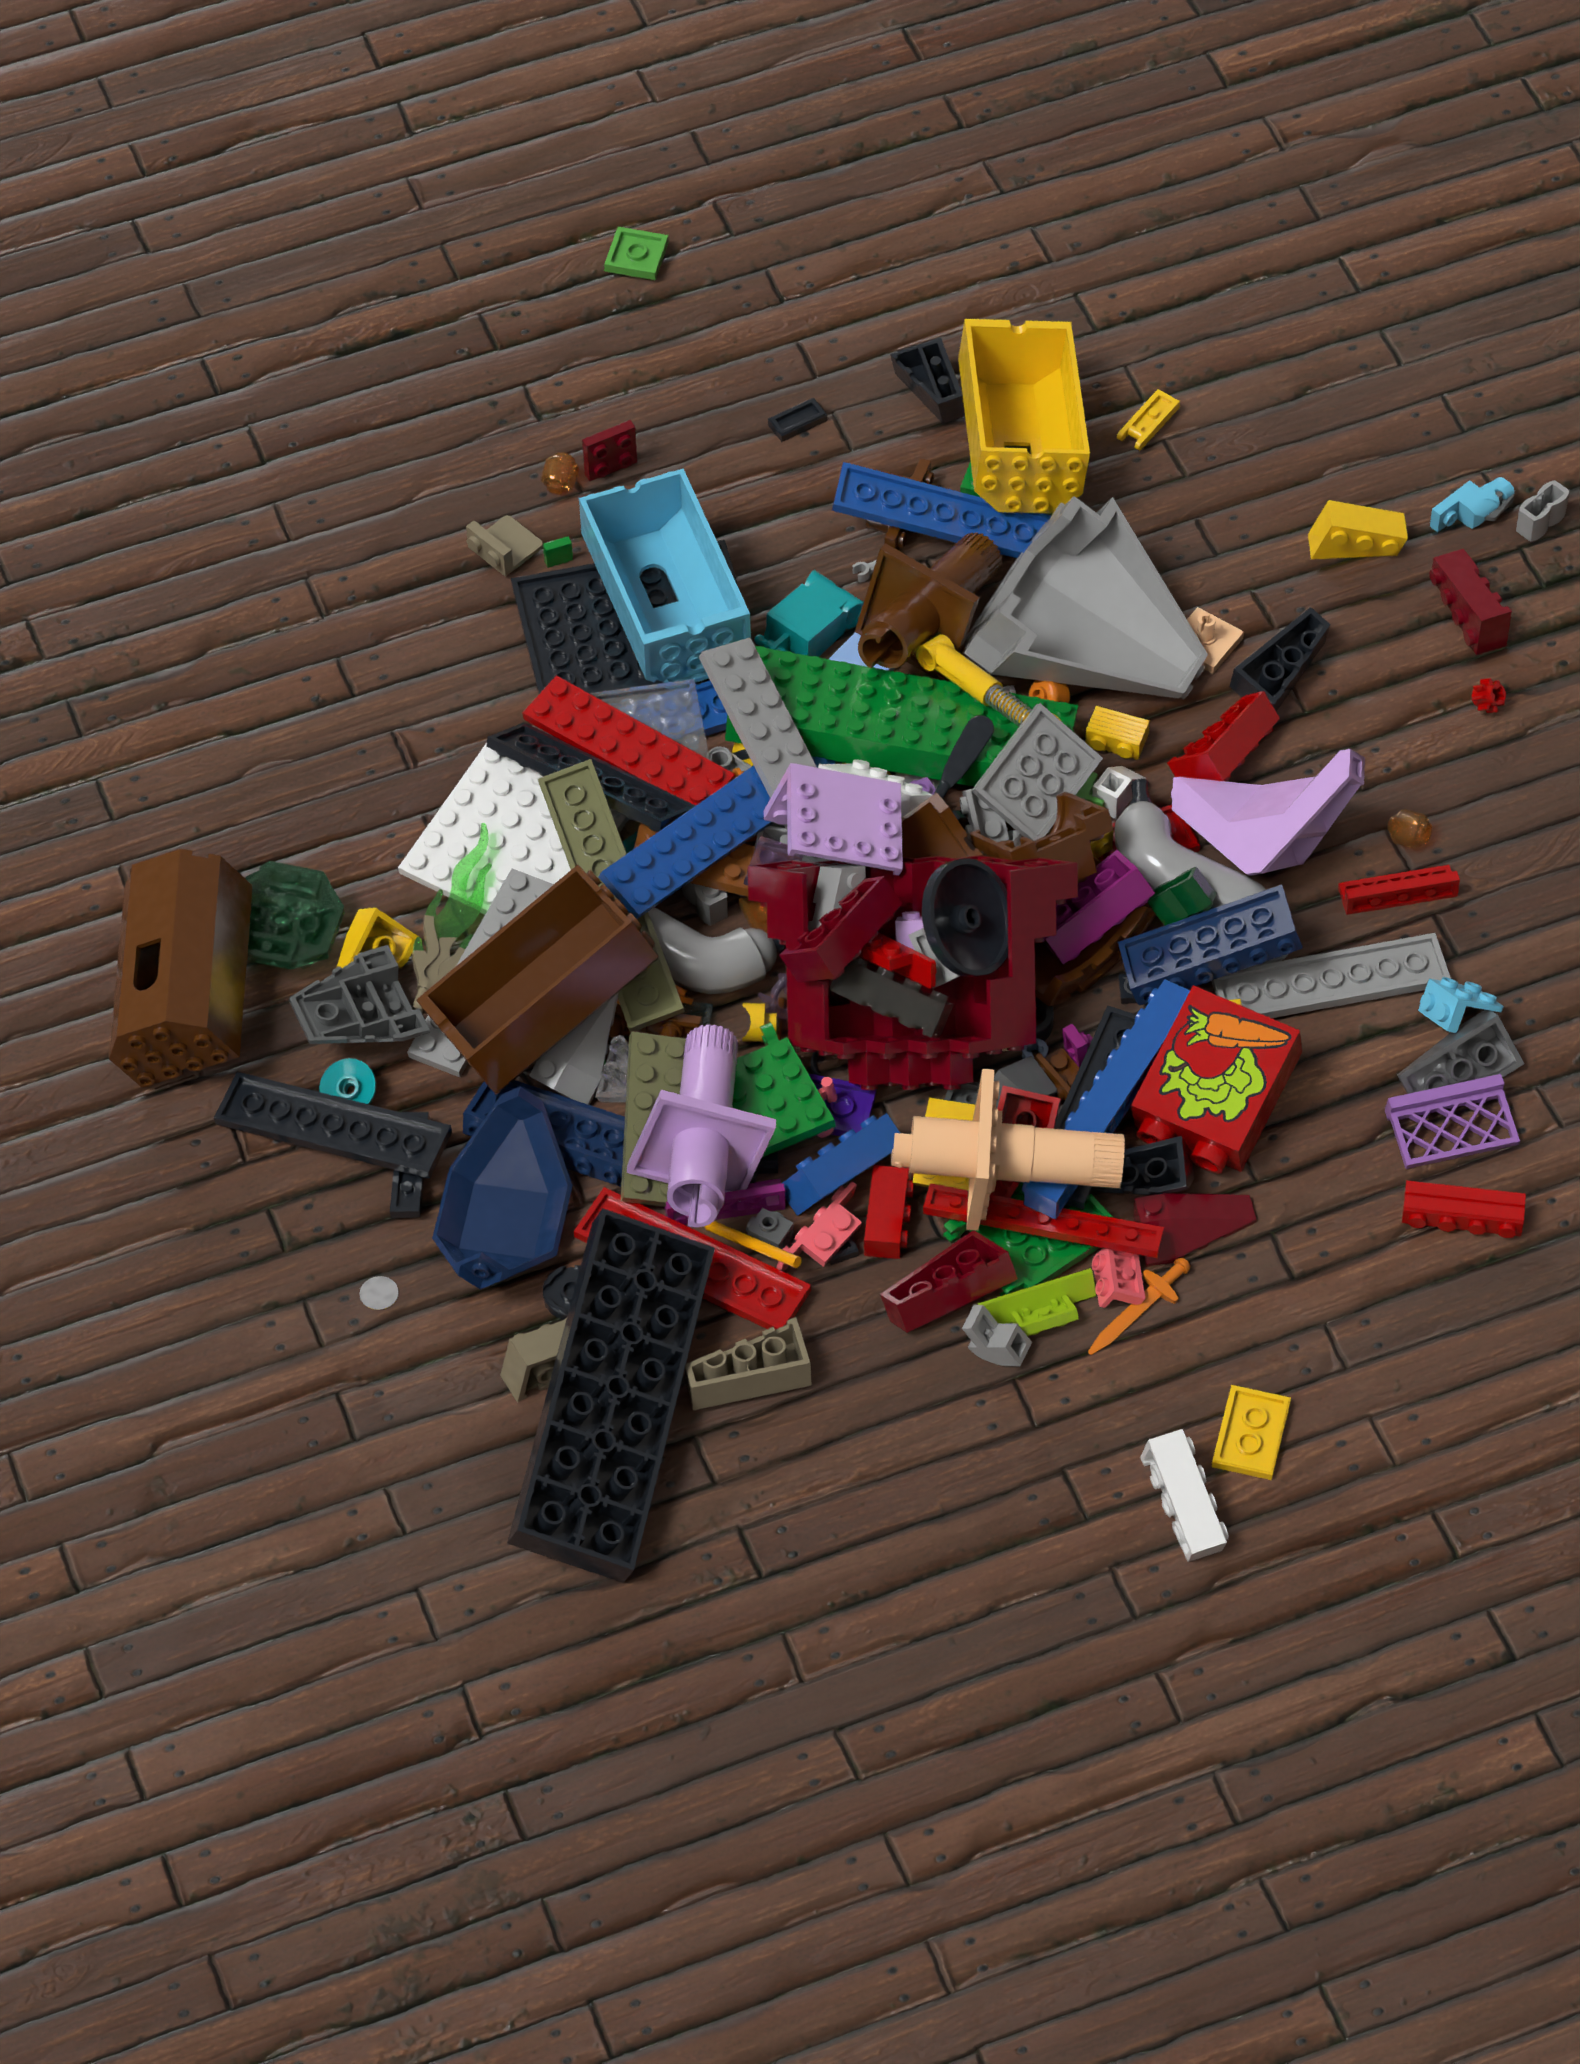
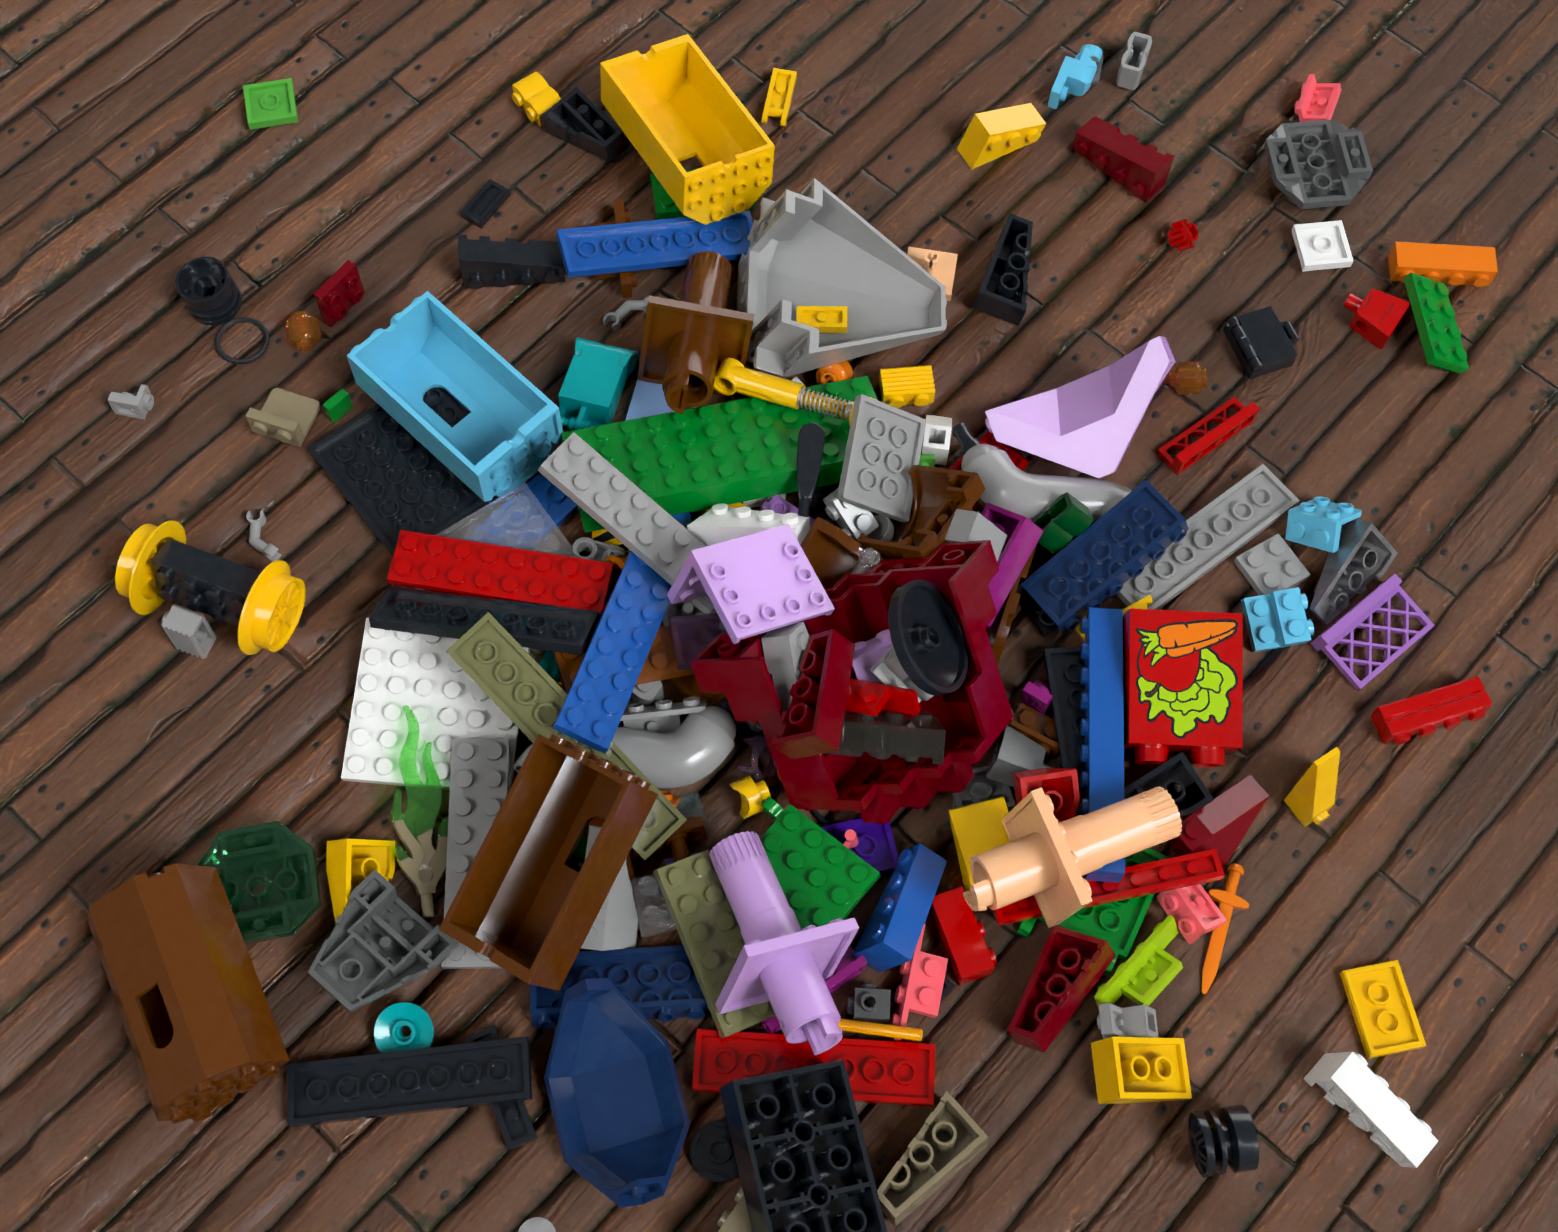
camera: 30 degrees left, 10 degrees up
red wedge [1167,691,1280,782] -> none
none -> light grey bracket [108,384,154,420]
none -> brick [115,520,306,655]
none -> light grey brick [161,604,217,659]
none -> black wheel [175,256,242,326]
none -> black tyre [215,317,269,364]
none -> light grey arm [246,510,282,562]
none -> black wedge [458,234,565,289]
none -> yellow brick [512,72,561,126]
none -> light grey bracket [620,697,706,733]
none -> yellow plate [796,306,847,333]
none -> clear arm [852,548,880,574]
none -> light grey brick [945,509,1007,561]
none -> yellow slope [1091,1037,1192,1104]
none -> black wheel [1188,1105,1259,1178]
none -> black piece [1223,306,1300,379]
none -> light grey plate [1234,533,1310,596]
none -> medium azure plate [1241,587,1314,653]
none -> yellow wedge [1284,747,1340,827]

